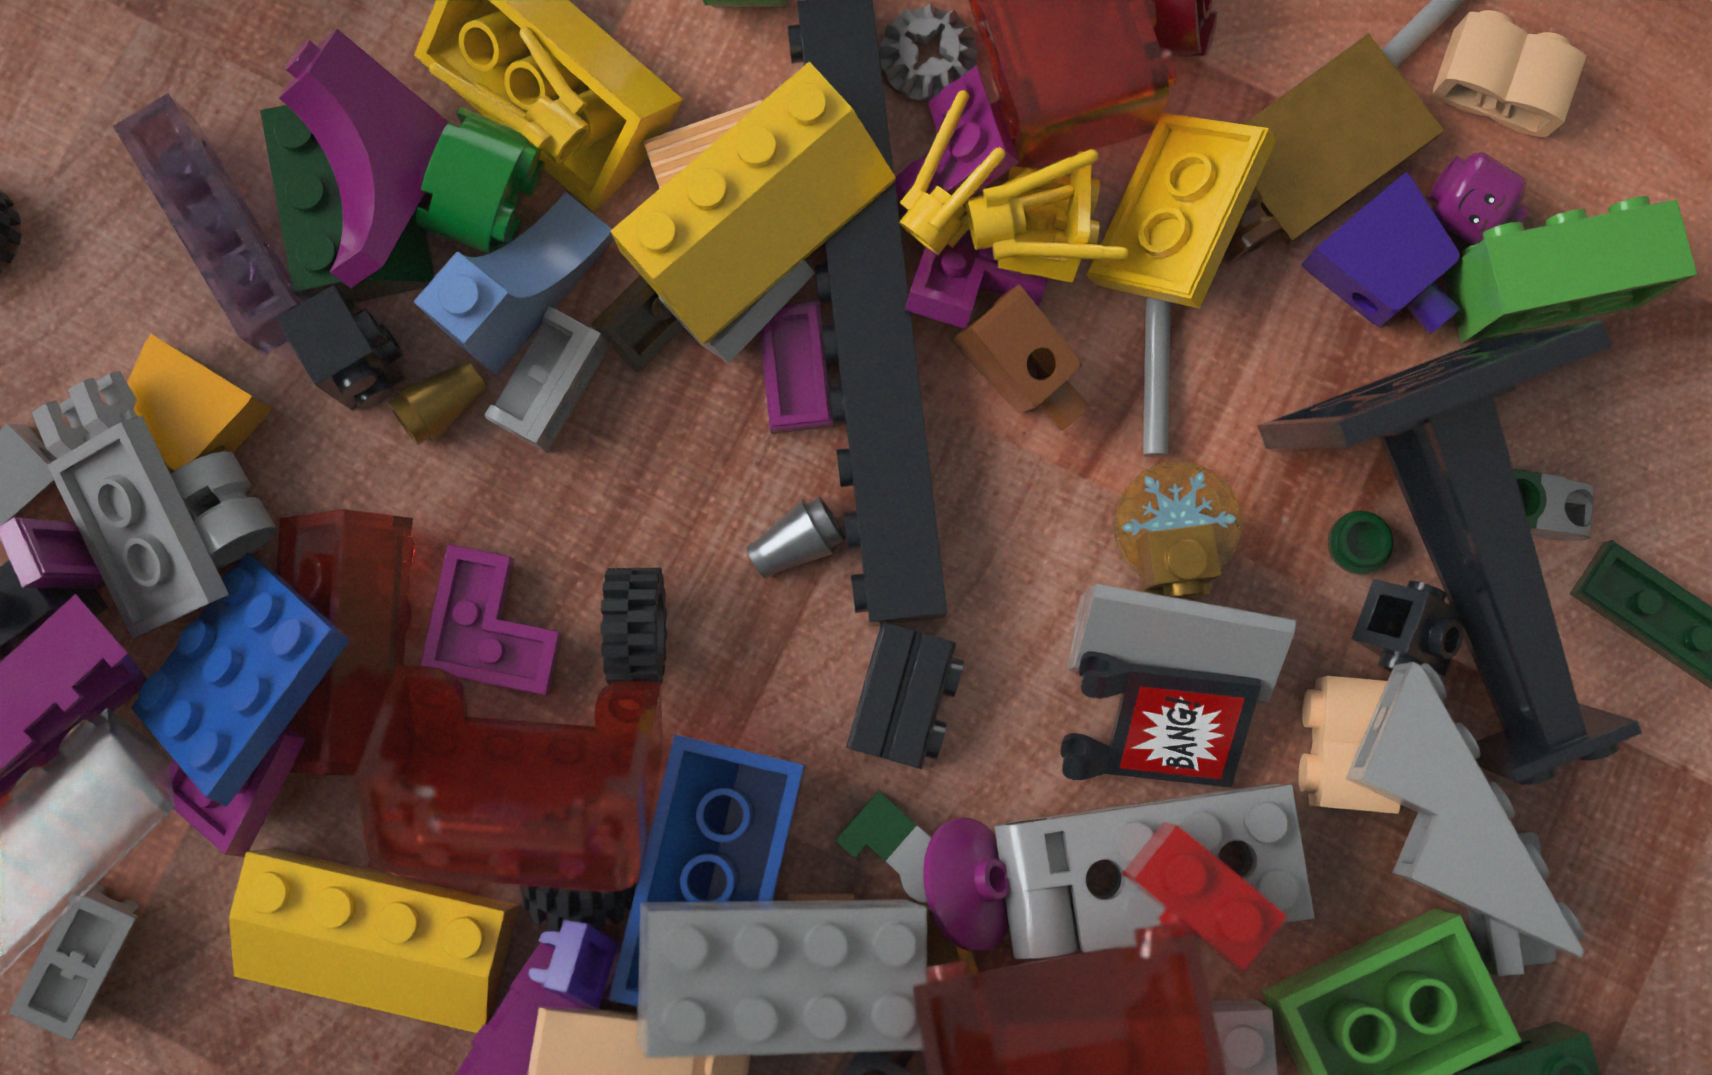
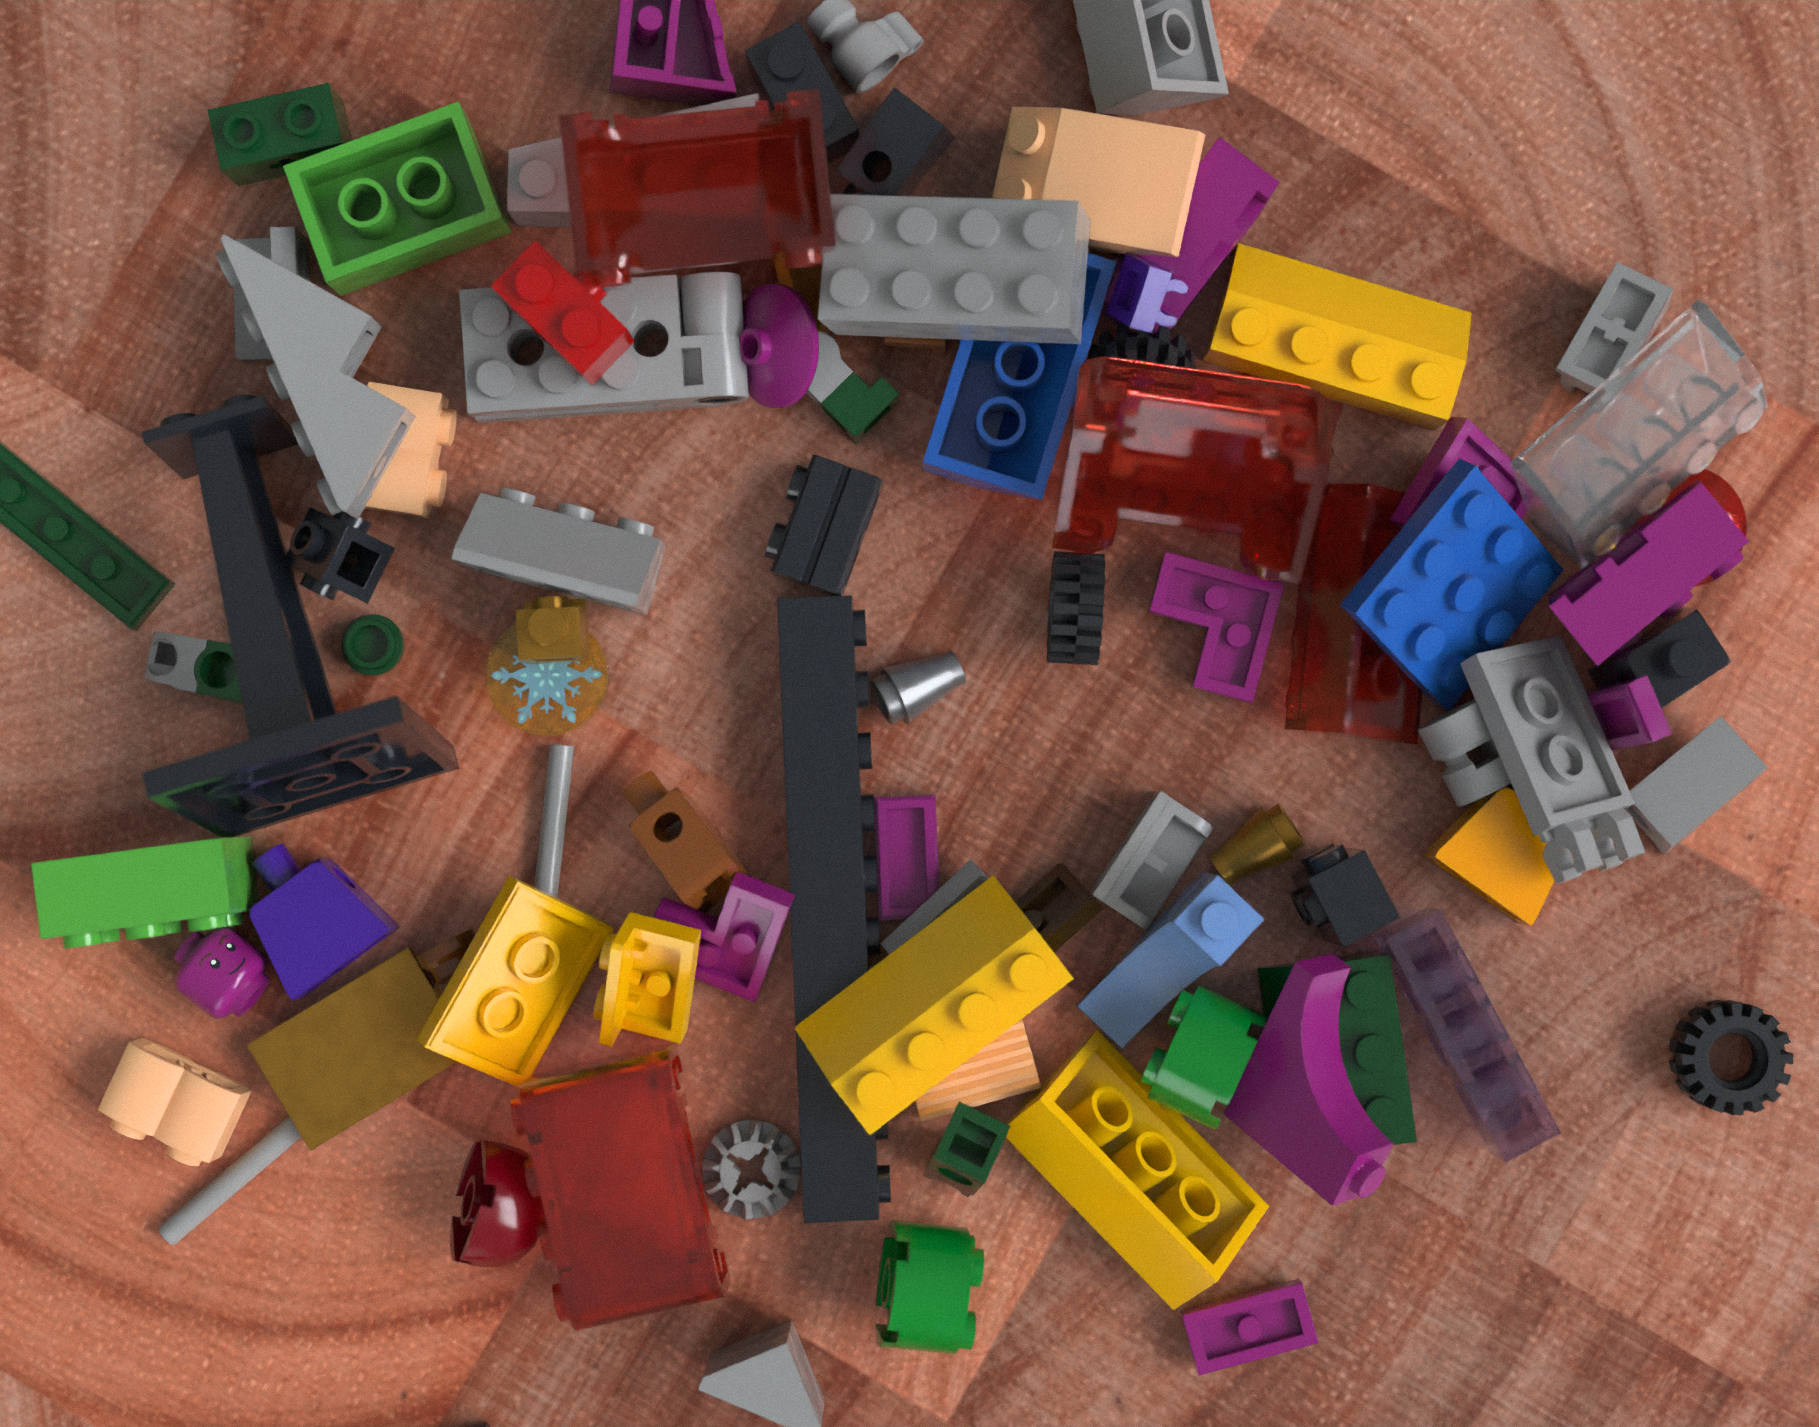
camera: 175 degrees left, 5 degrees up
yellow plant [429,27,590,164] -> none
magenta plate [895,66,1019,217] -> none
yellow plant [899,90,1033,255] -> none
yellow plant [966,150,1129,260] -> none
flag [1060,651,1262,788] -> none
none -> dark green leg [923,1101,1010,1197]

